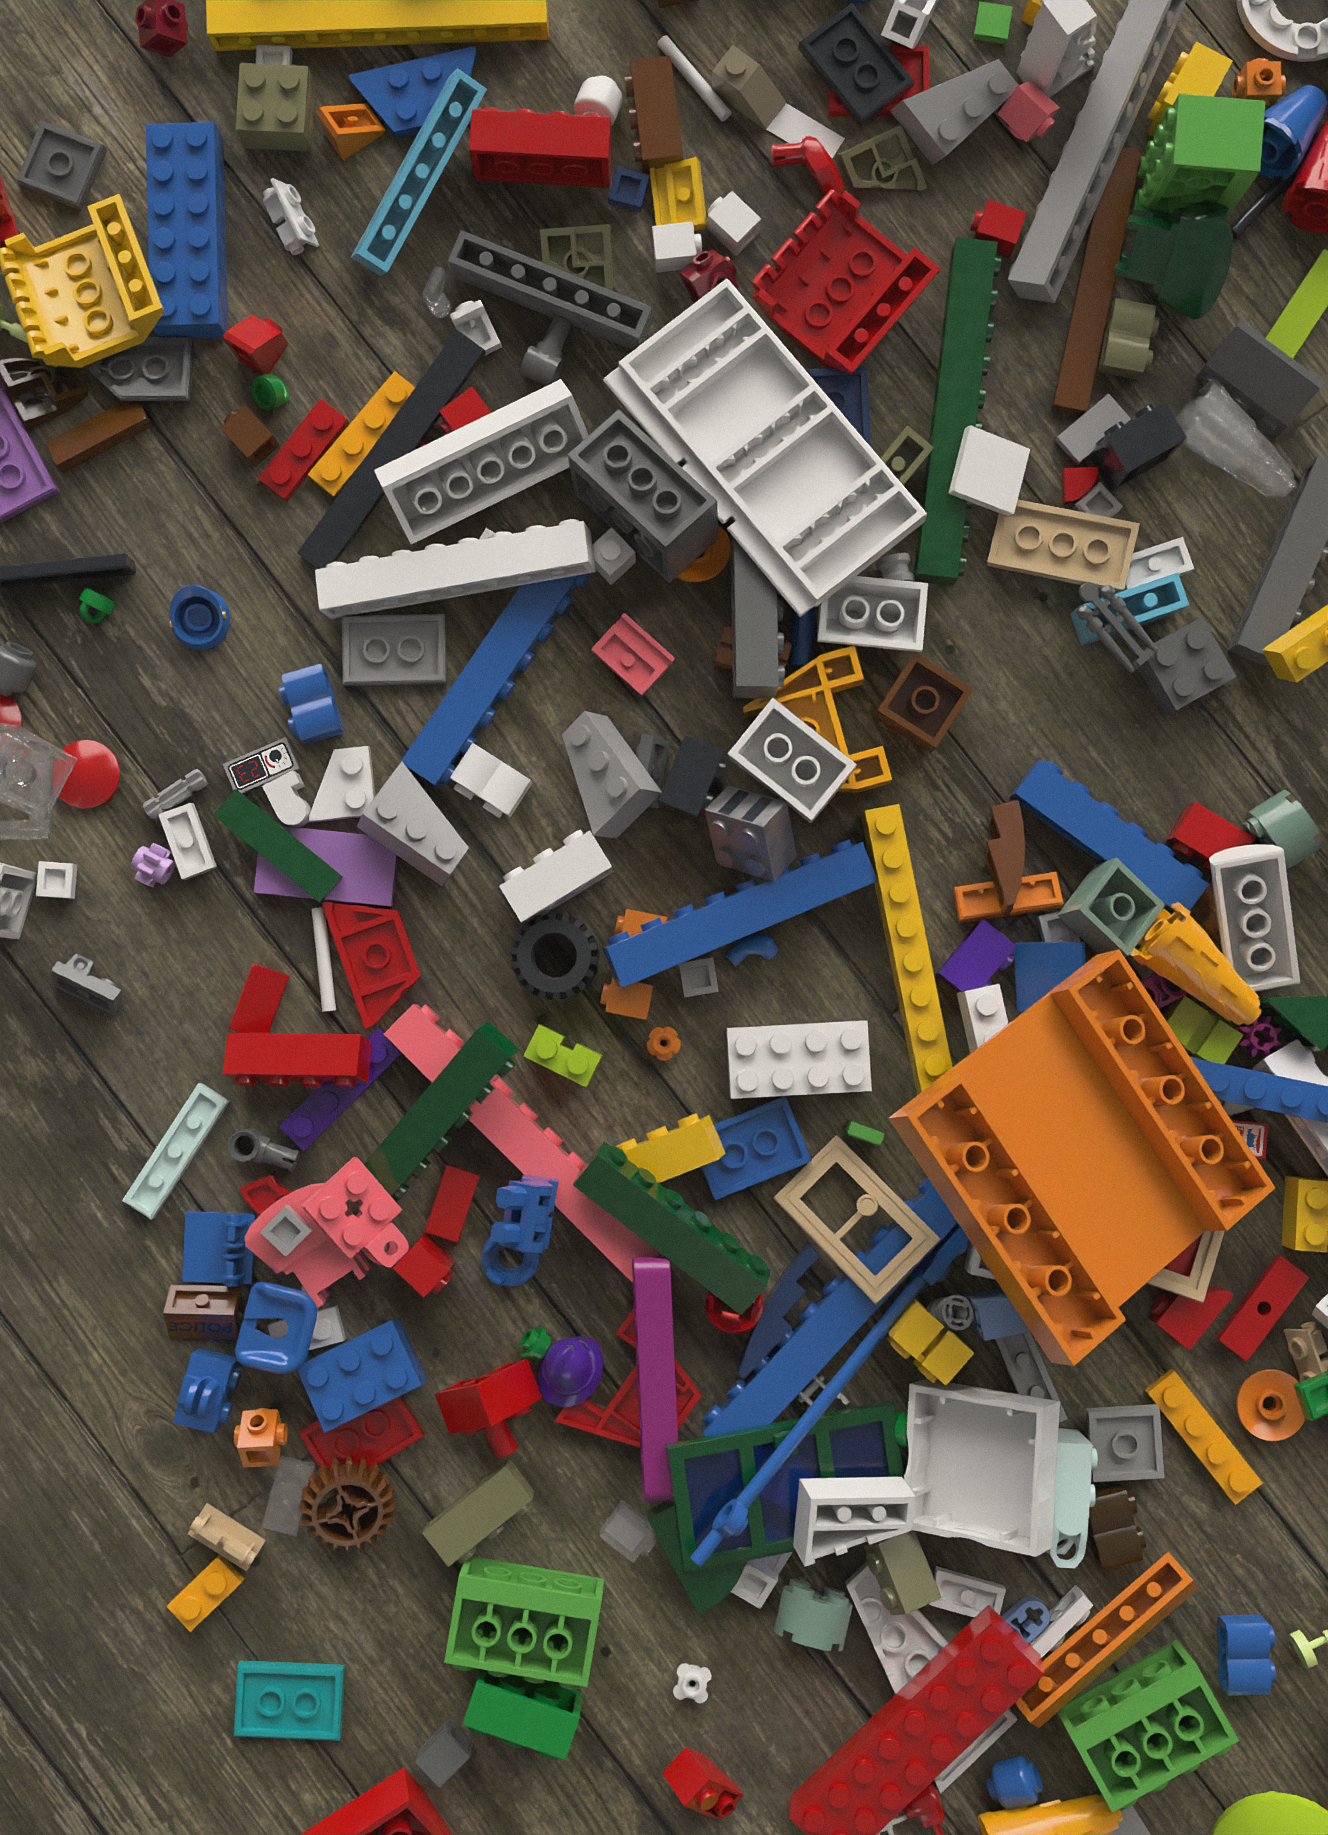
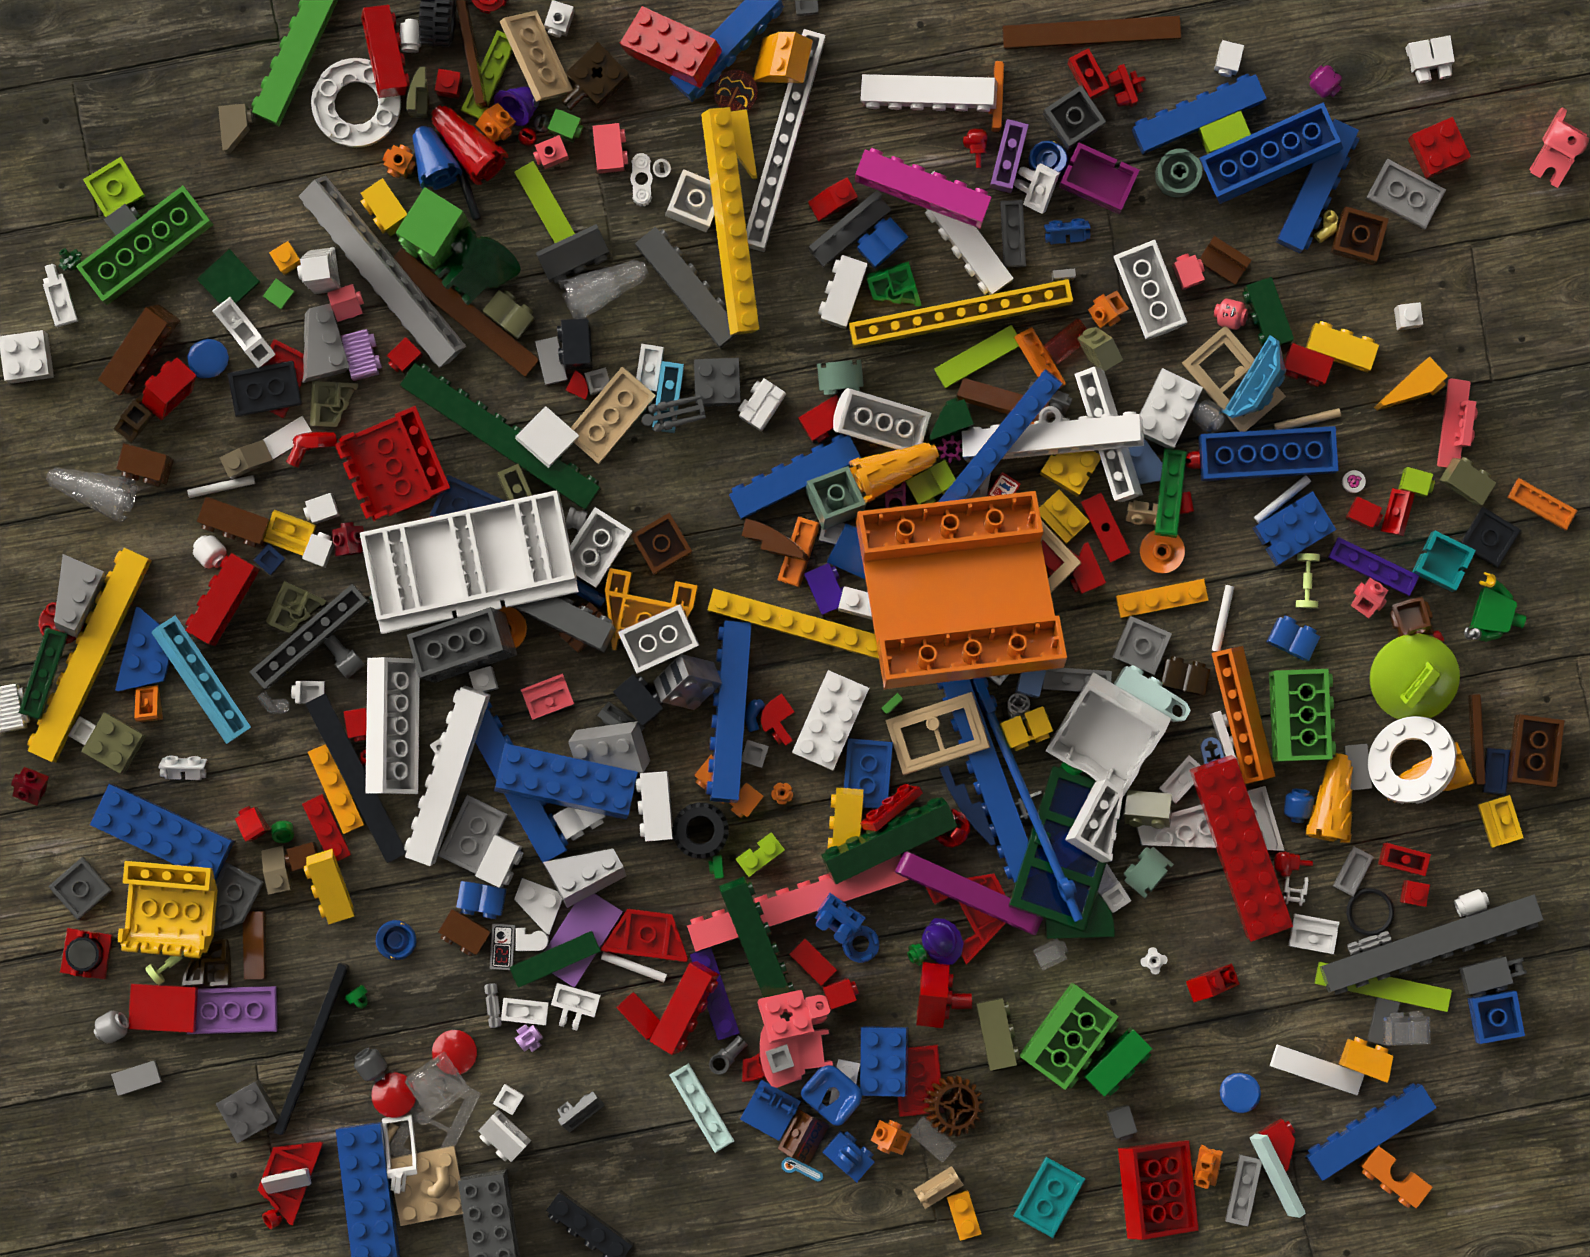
camera: 65 degrees left, 0 degrees up
none -> dark tan slope [261,846,294,895]
none -> yellow brick [304,849,354,925]
none -> lavender brick [341,329,382,381]
none -> reddish brown brick [438,908,492,956]
none -> white brick [475,835,523,888]
none -> blue brick [494,743,637,819]
none -> white hinge [551,983,601,1031]
none -> green plate [709,855,724,879]
none -> white brick [738,378,786,432]
none -> red brick [761,693,795,746]
none -> dark azure sticker [781,1157,823,1181]
none -> red tile [860,784,923,831]
none -> yellow plate [1039,489,1090,544]
none -> white bar [1211,585,1234,652]

